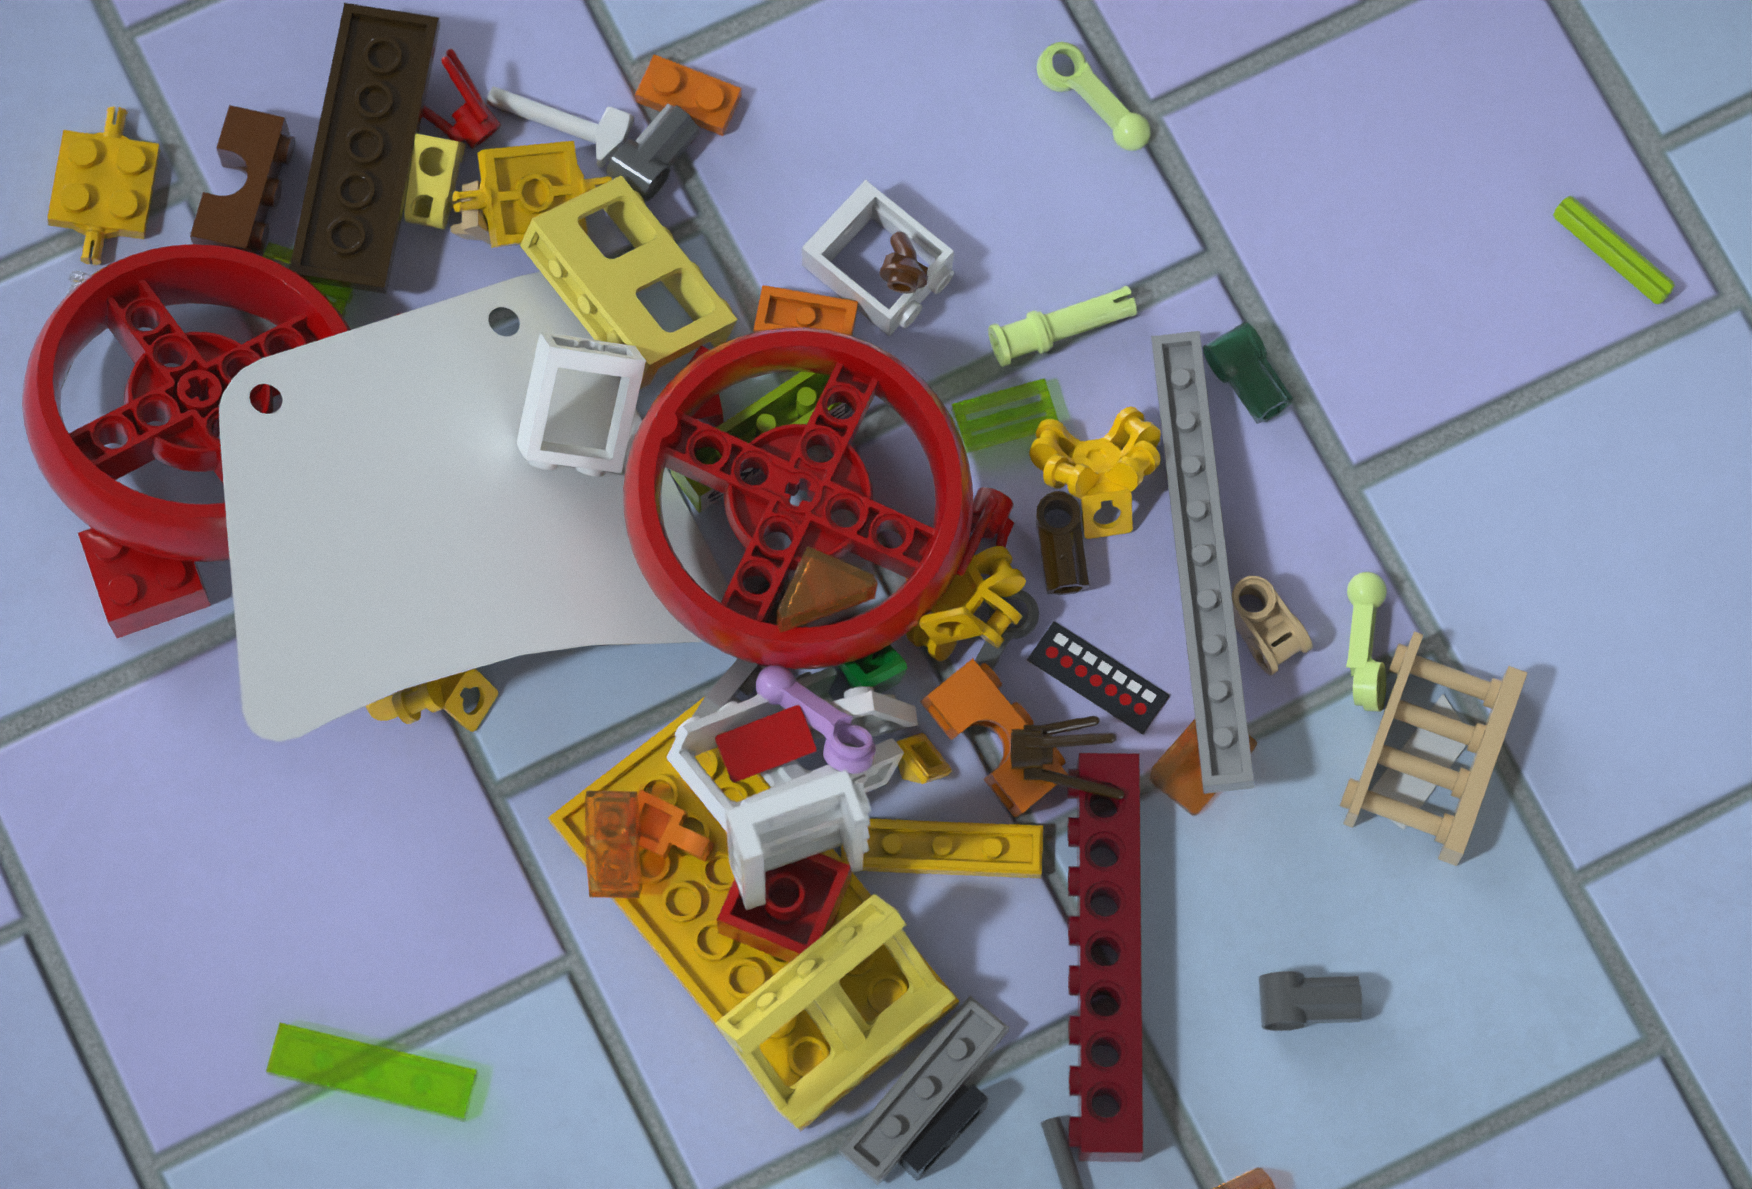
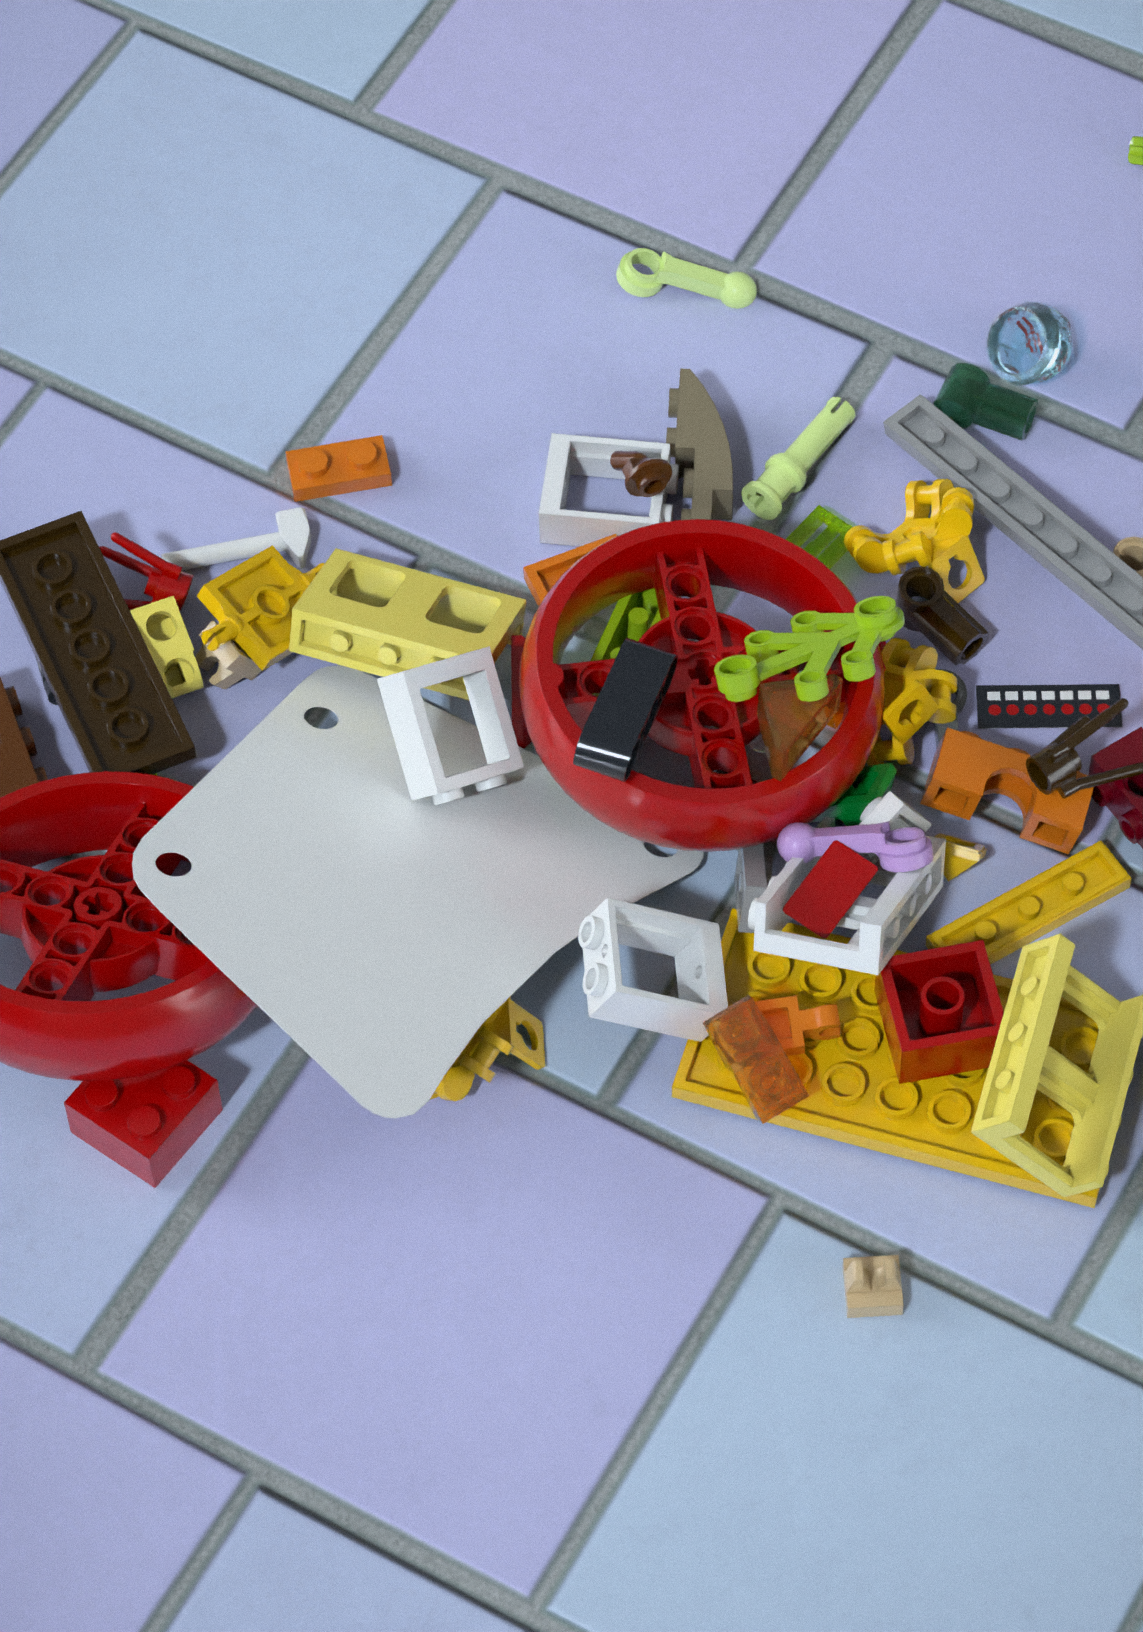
camera: 30 degrees left, 15 degrees down
clear neon green tile [266,1022,478,1122] -> none
dark grey piece [606,104,700,202] -> none
white window [725,769,871,910] -> none
none -> black beam [573,638,678,782]
none -> white window [578,897,729,1042]
none -> dark tan slope [666,368,733,520]
none -> lime plant [714,596,905,702]
none -> tan tile [842,1255,904,1318]
none -> clear light blue helmet [987,301,1073,385]

